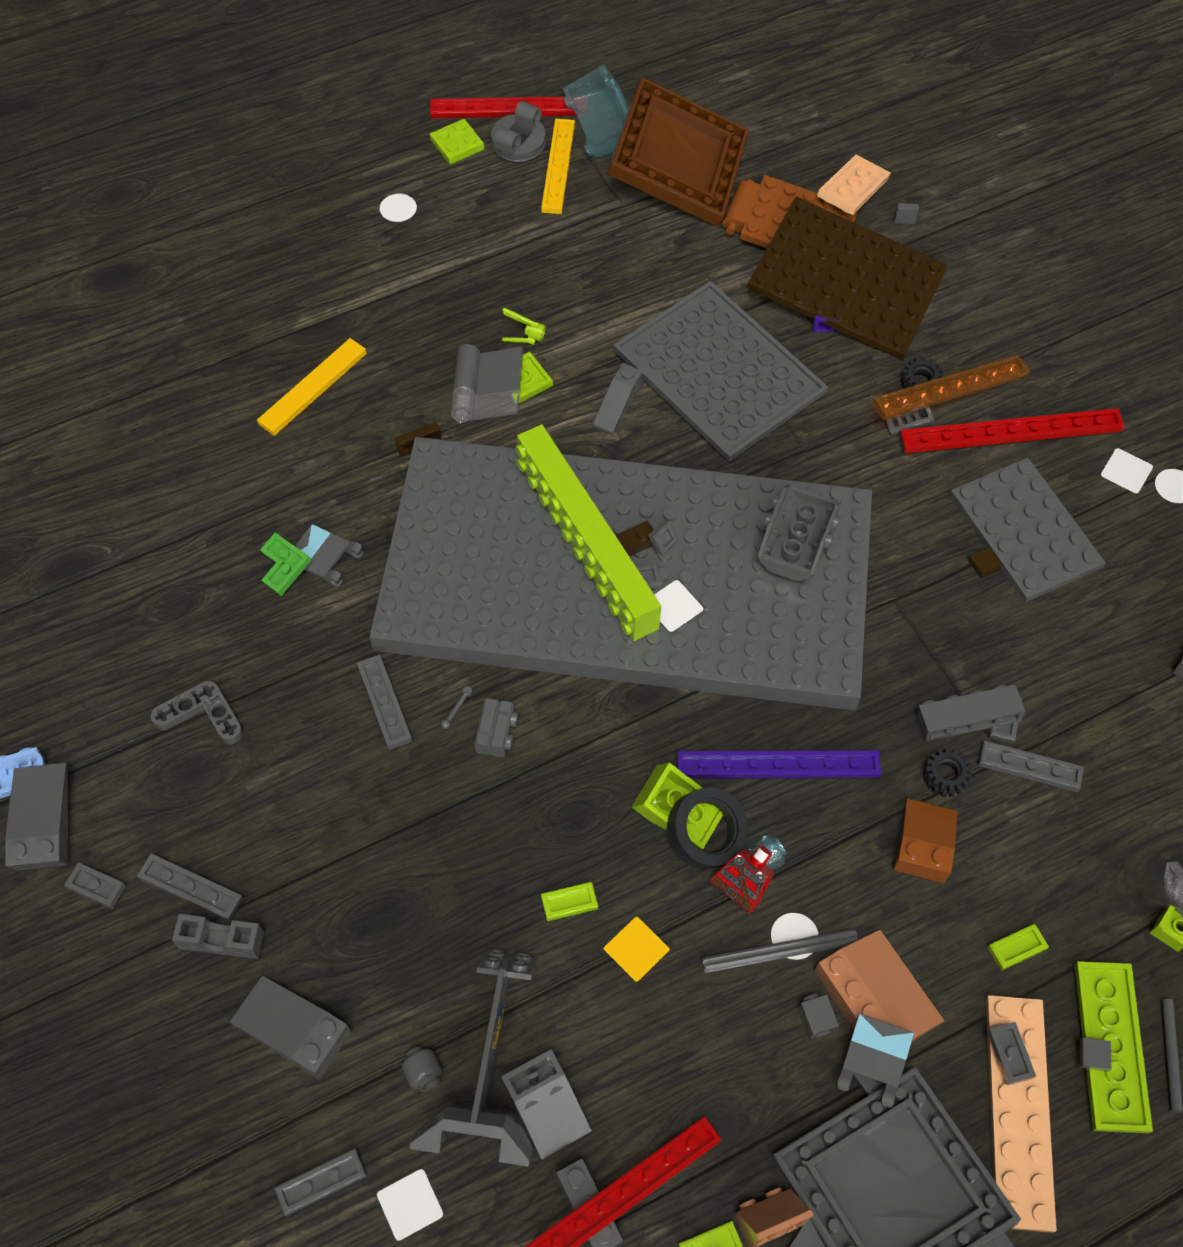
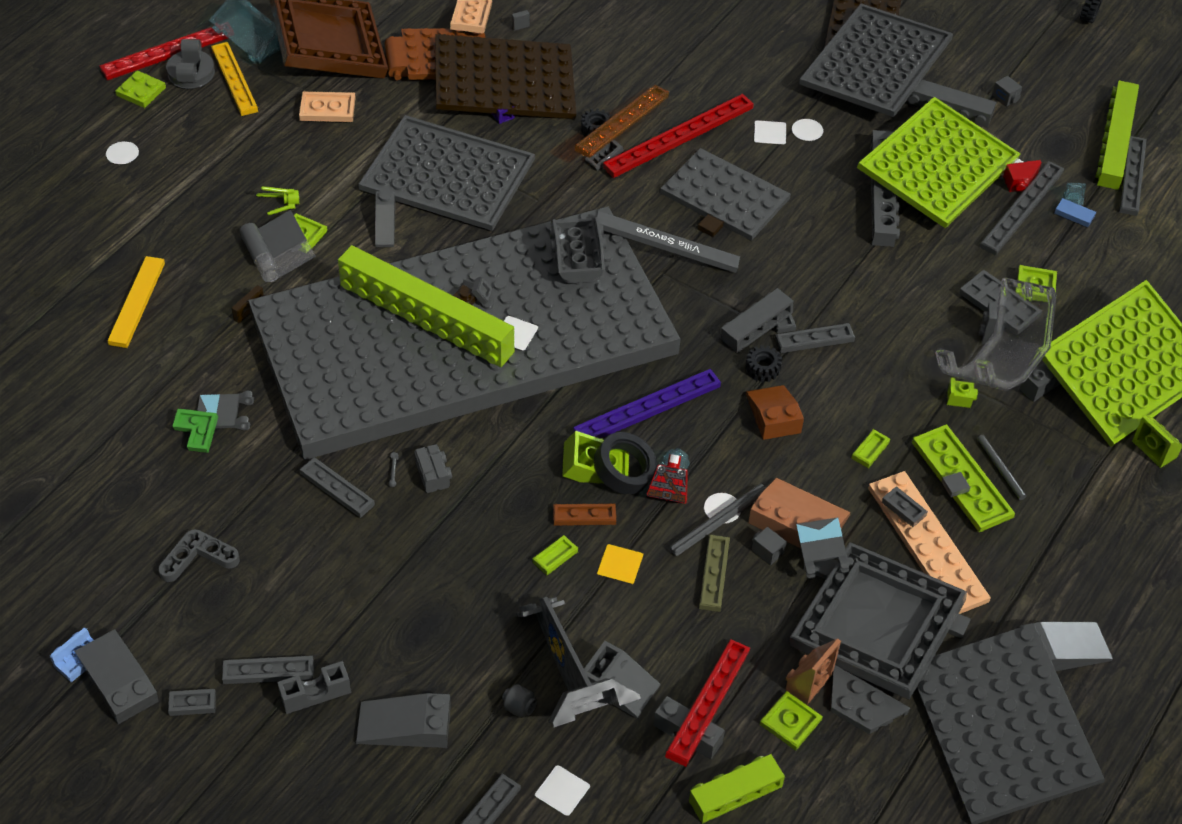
camera: 30 degrees left, 10 degrees down
none -> light nougat plate [299,92,356,122]
none -> dark orange tile [553,504,616,526]
none -> dark grey tile [597,211,740,273]
none -> olive tile [699,535,730,612]

